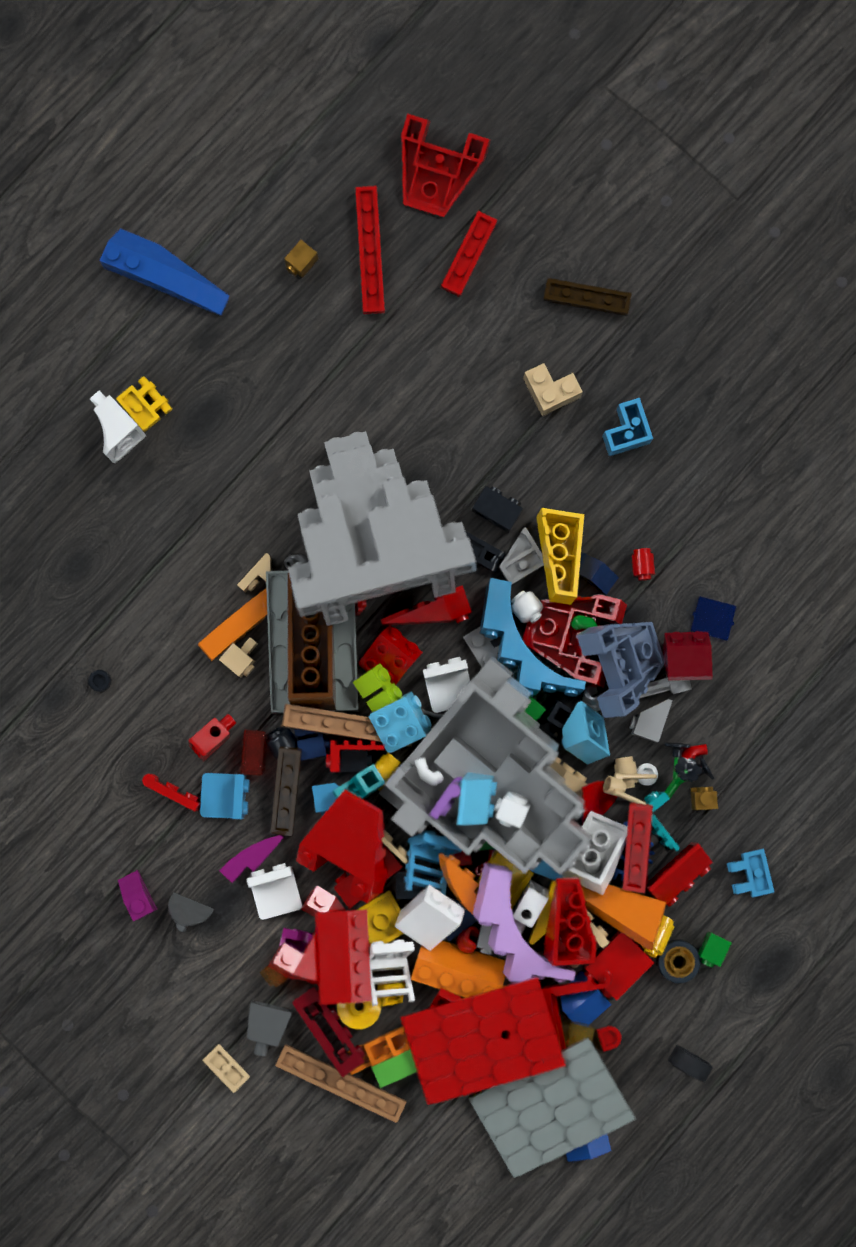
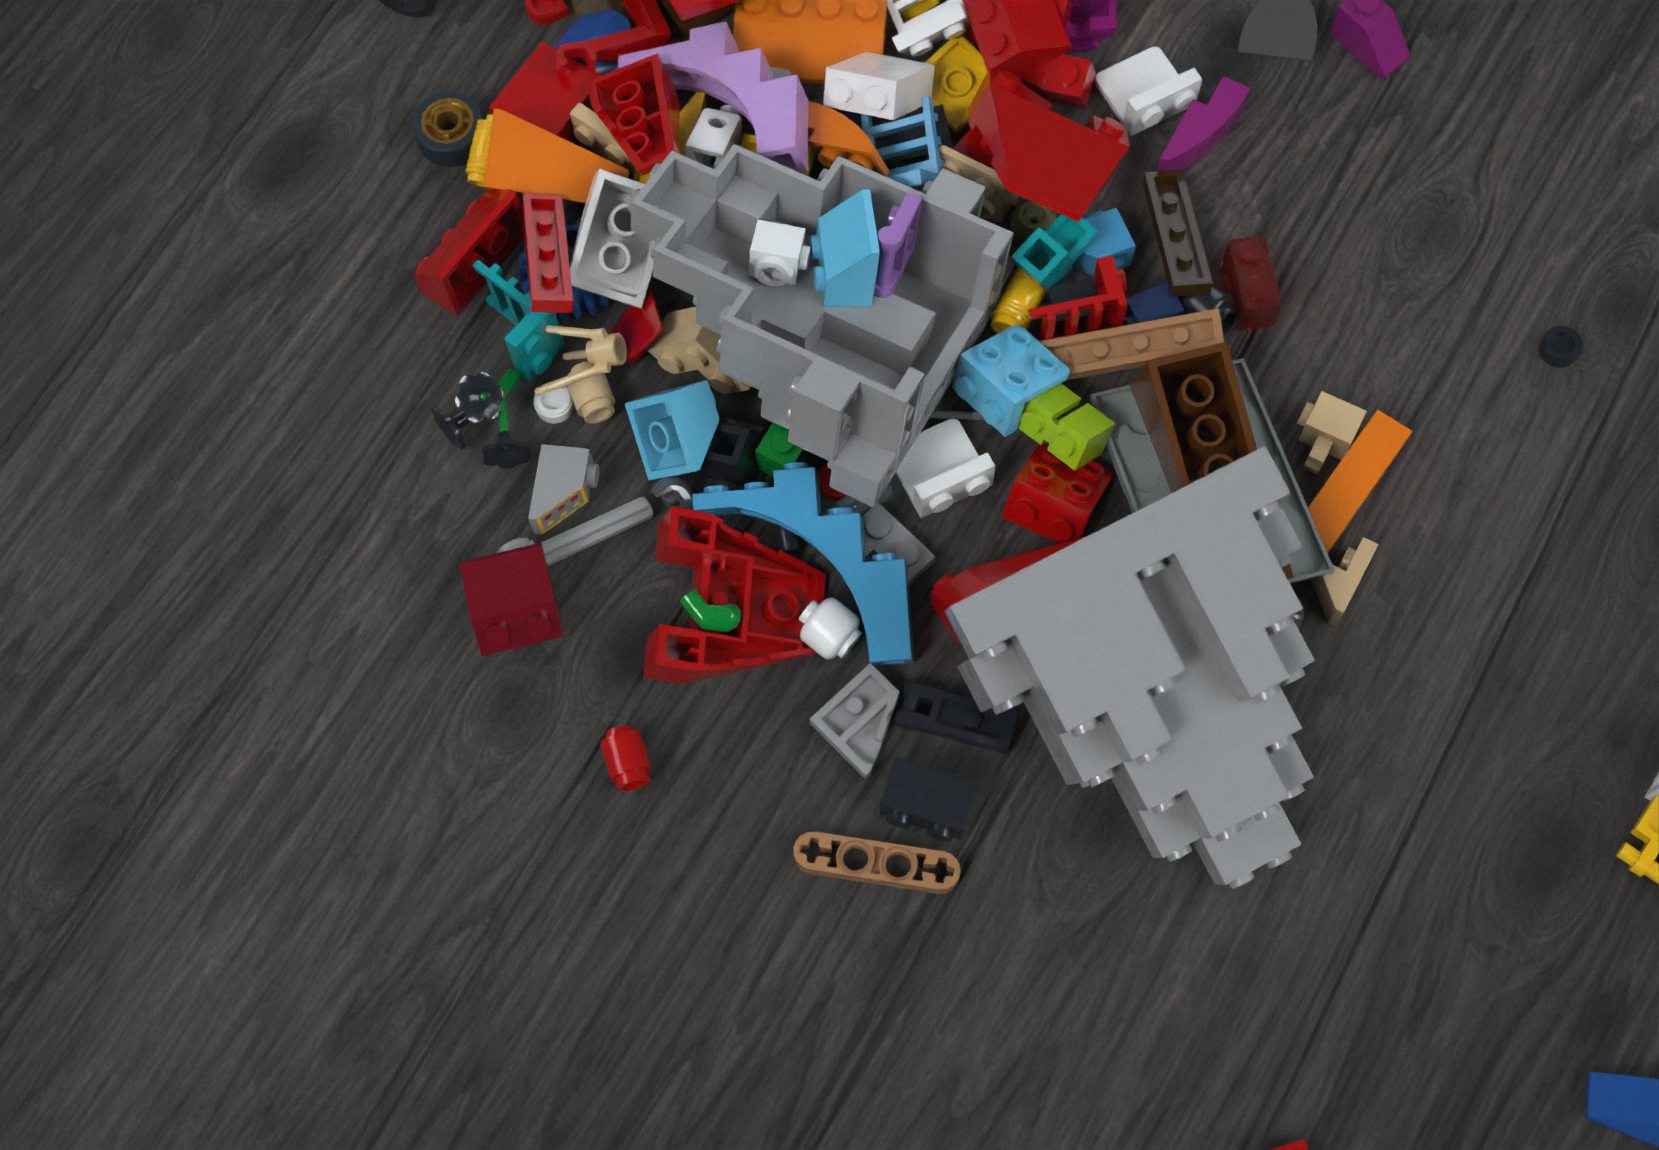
camera: 170 degrees right, 15 degrees down
red plate [142,774,201,811] -> none
red torso [188,714,237,762] -> none
dark azure bracket [200,773,250,819] -> none
white arm [414,757,443,786] -> none
red arm [457,927,480,954] -> none
tan brick [523,363,583,416] -> none
yellow wedge [536,508,584,605] -> none
sand blue wedge [577,622,665,718] -> none
dark blue slope [579,553,619,595] -> none
dark azure brick [602,398,653,456] -> none
red arm [679,744,708,759] -> none
clear blue piece [690,596,736,641] -> none
pearl gold brick [690,787,718,810] -> none
green brick [698,931,731,968] -> none
dark azure plate [726,849,774,897] -> none
none -> medium nougat beam [794,832,961,894]

